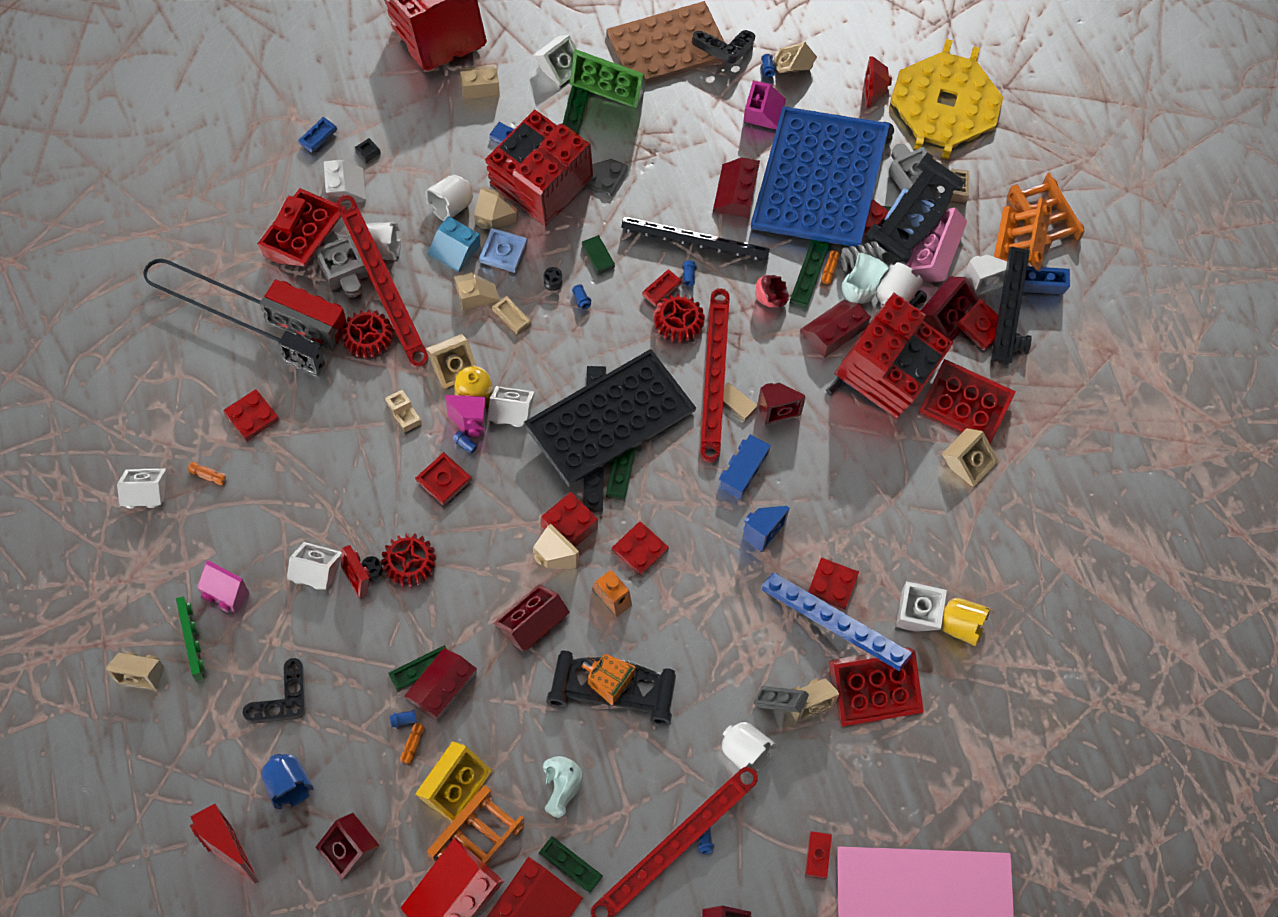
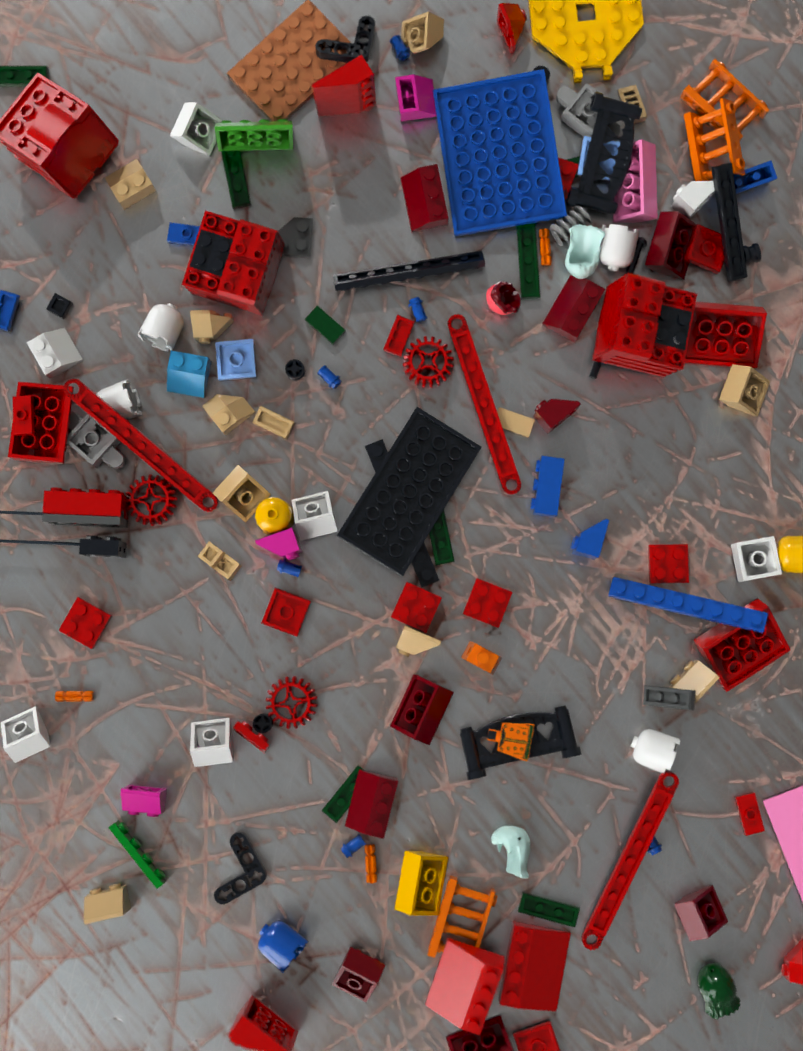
camera: 10 degrees left, 20 degrees up
none -> red slope [312,54,376,117]

